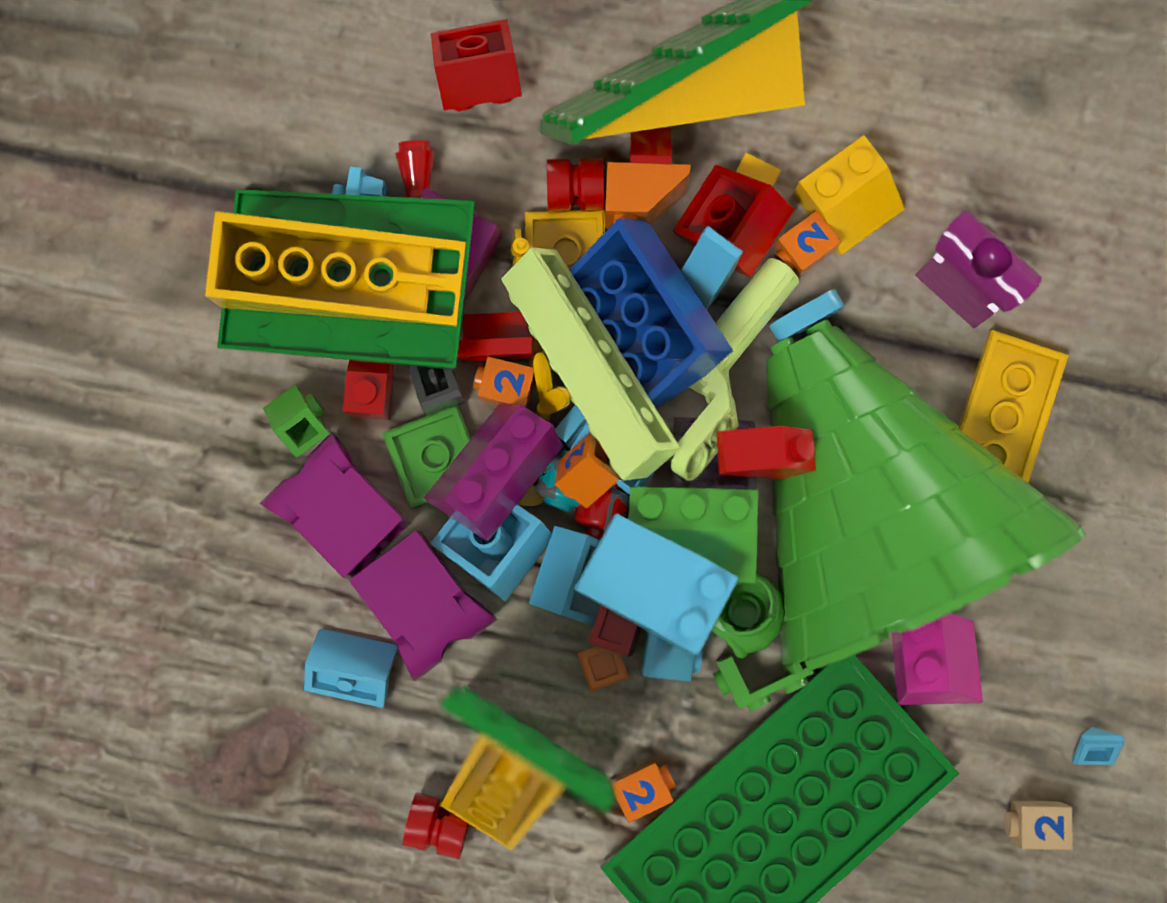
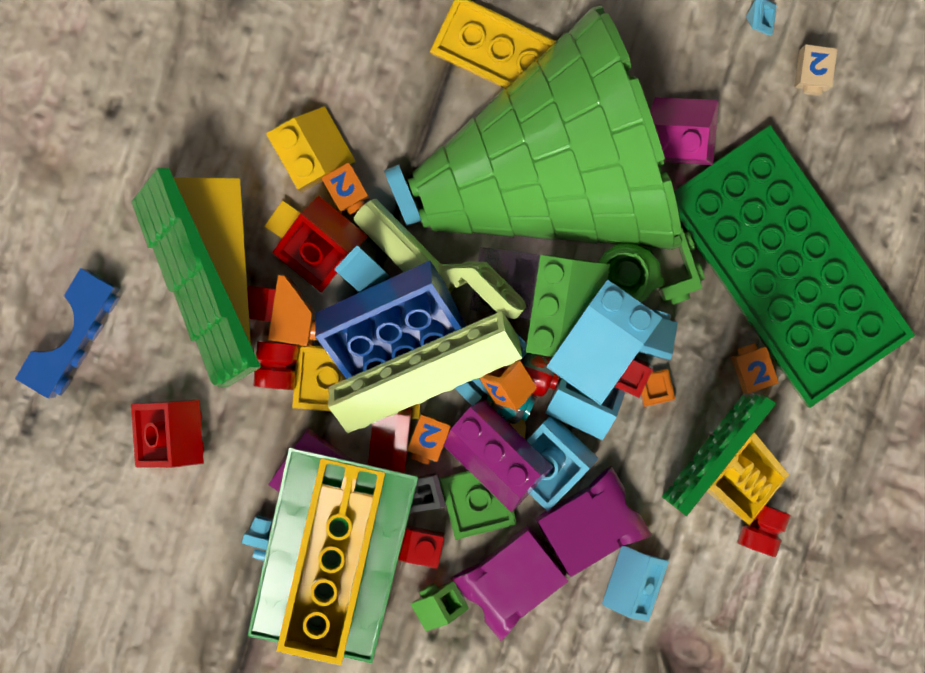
camera: 85 degrees left, 5 degrees up
red cone [395,140,435,198] -> none
yellow piece [511,227,529,267] -> none
yellow piece [533,352,570,422] -> none
red slope [716,426,816,480] -> none
magenta piece [915,210,1042,329] -> none

